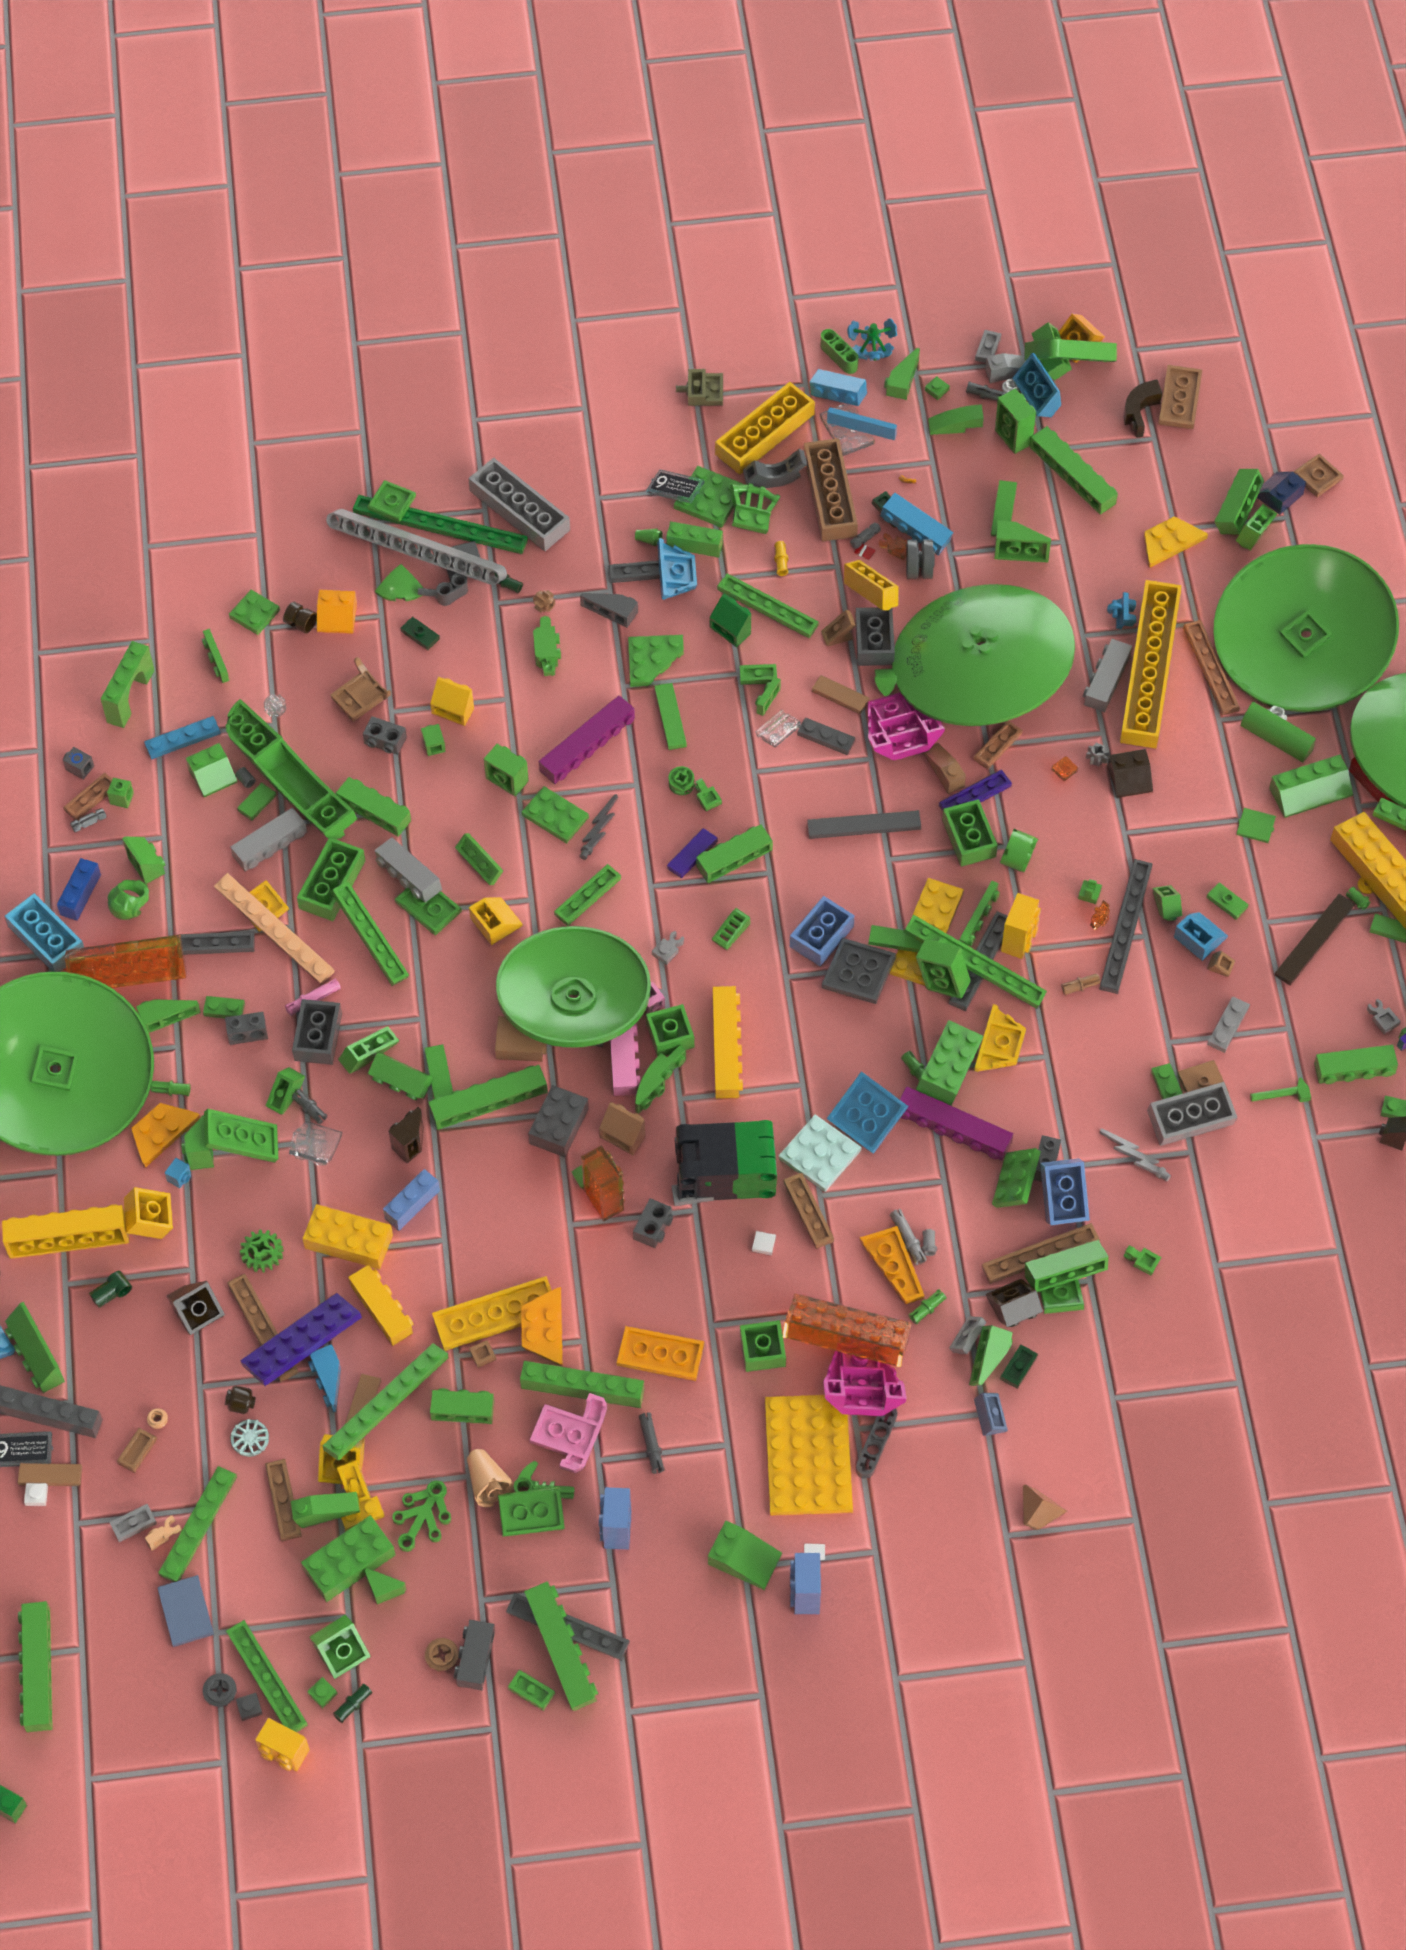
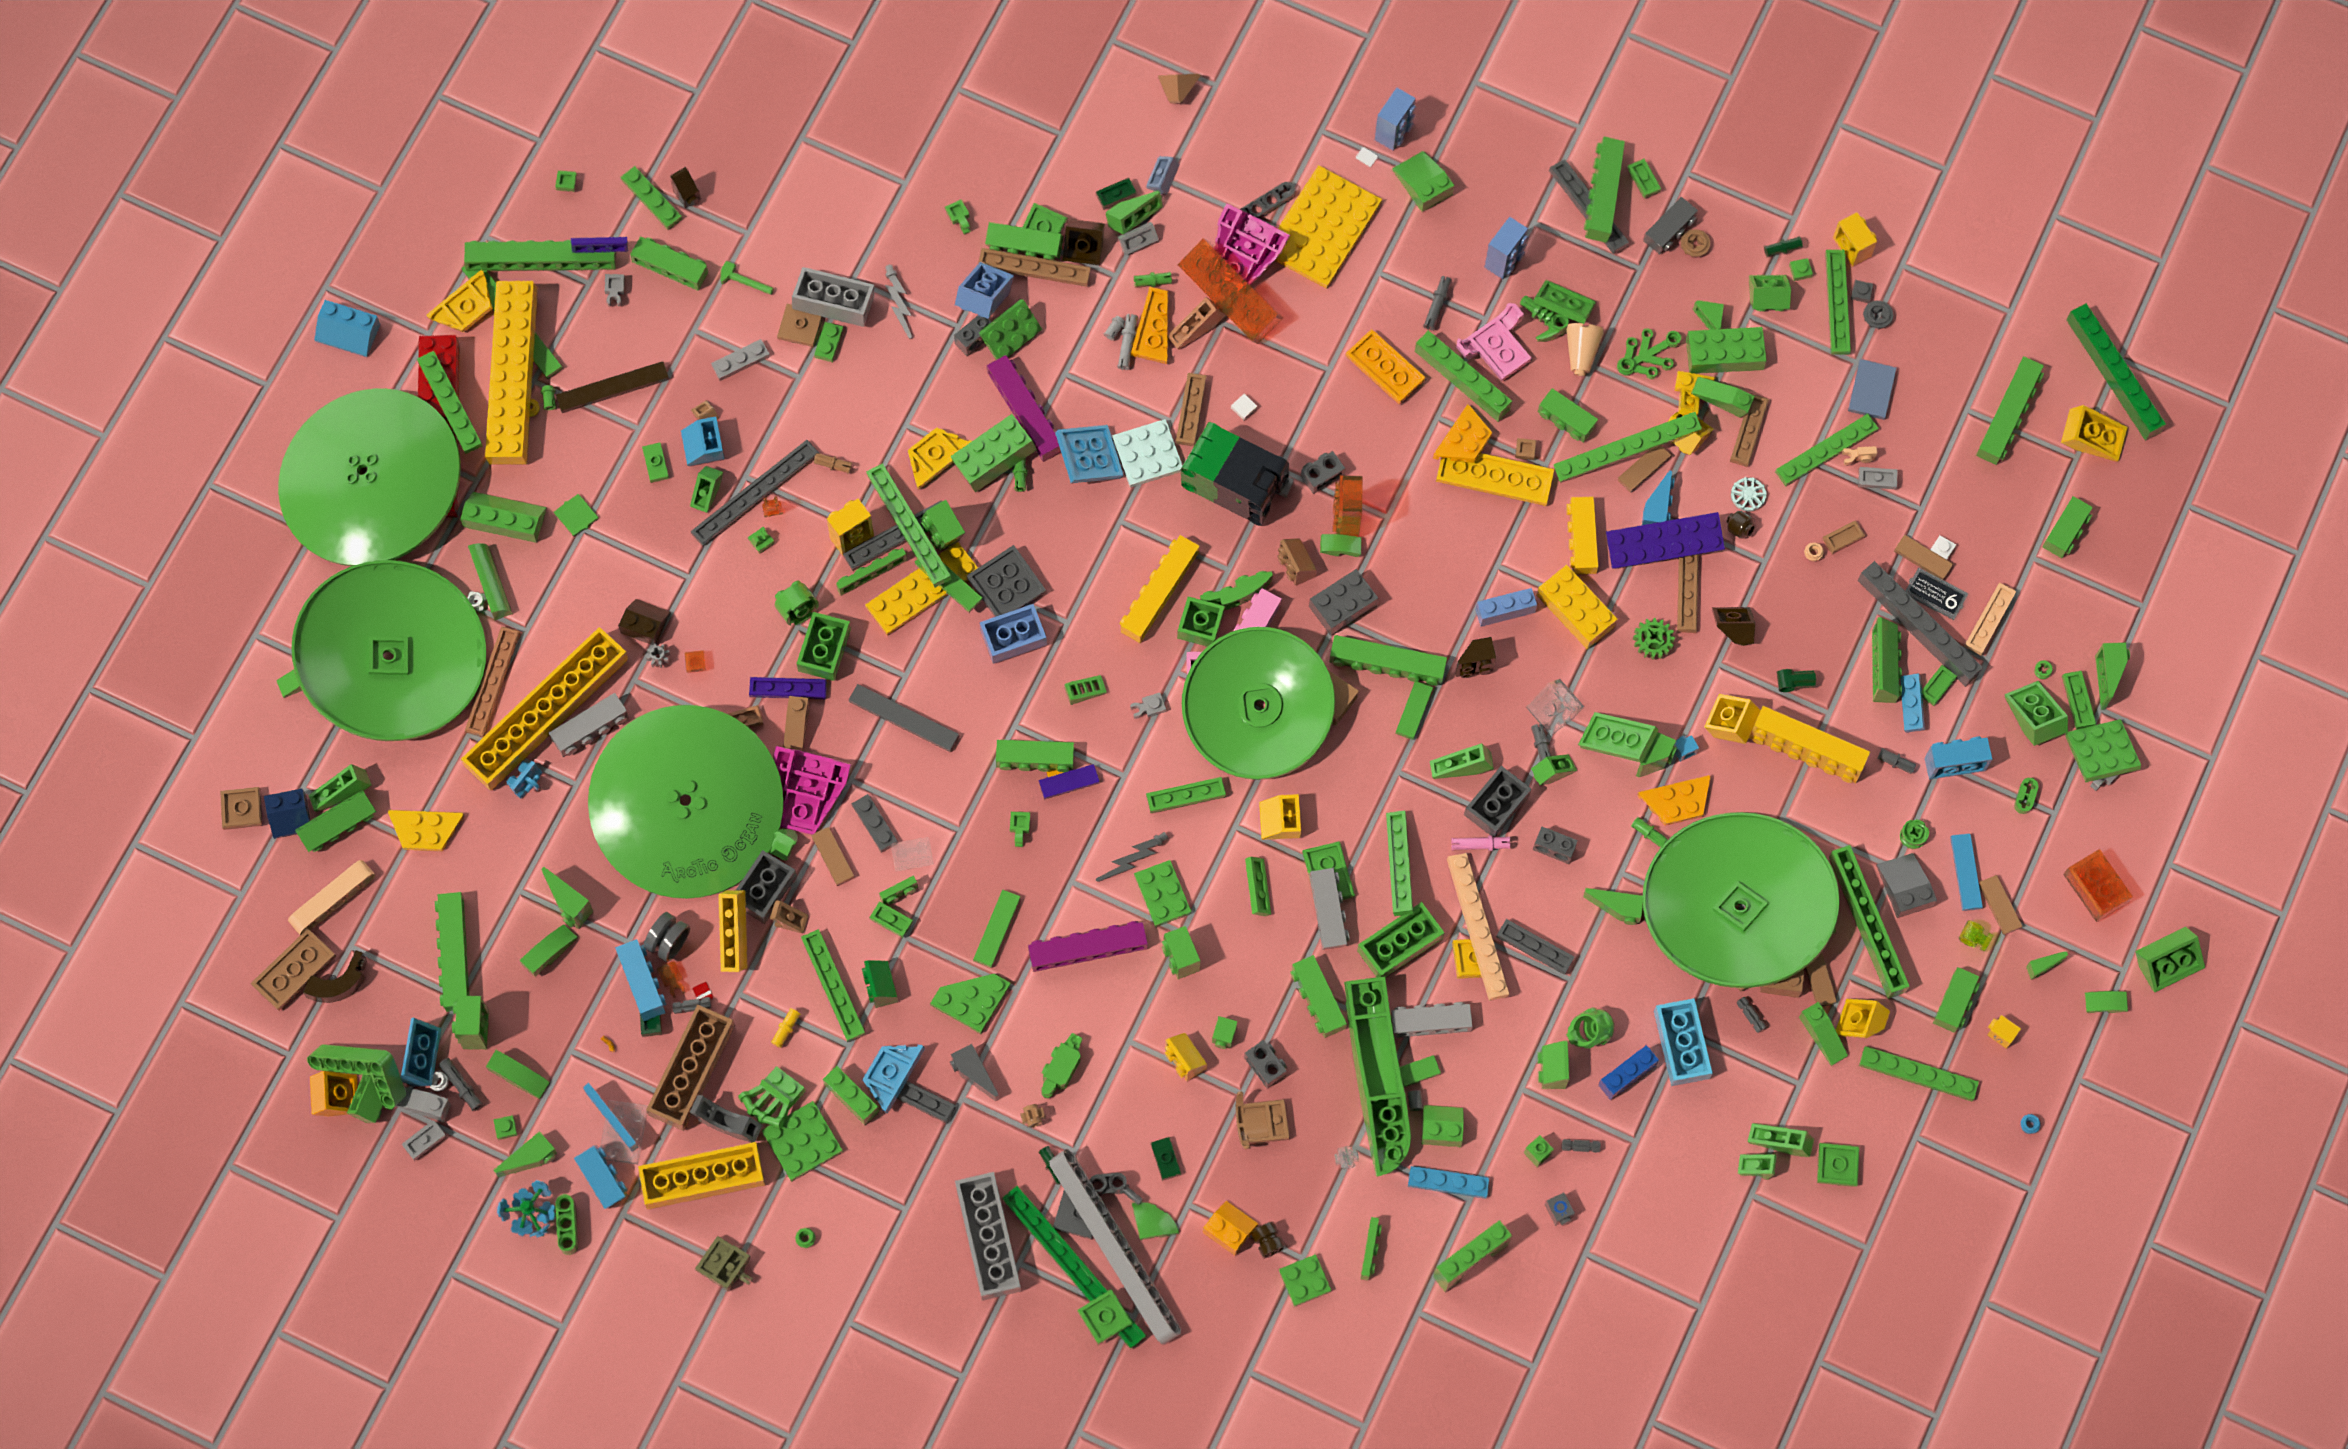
camera: 150 degrees left, 10 degrees up
nougat tile [63,773,112,821] -> none
clear orange brick [65,934,187,988] -> none
bright green plate [203,996,245,1018] -> none
bright green brick [368,1053,434,1100] -> none
bright green cone [635,528,663,546] -> none
piece [646,469,705,503] -> none
bright green wheel [668,766,695,795] -> none
bright green brick [740,1320,786,1372] -> none
none -> light nougat beam [288,860,375,935]
none -> bright green plate [795,1228,815,1248]
none -> nougat slope [1167,297,1226,349]

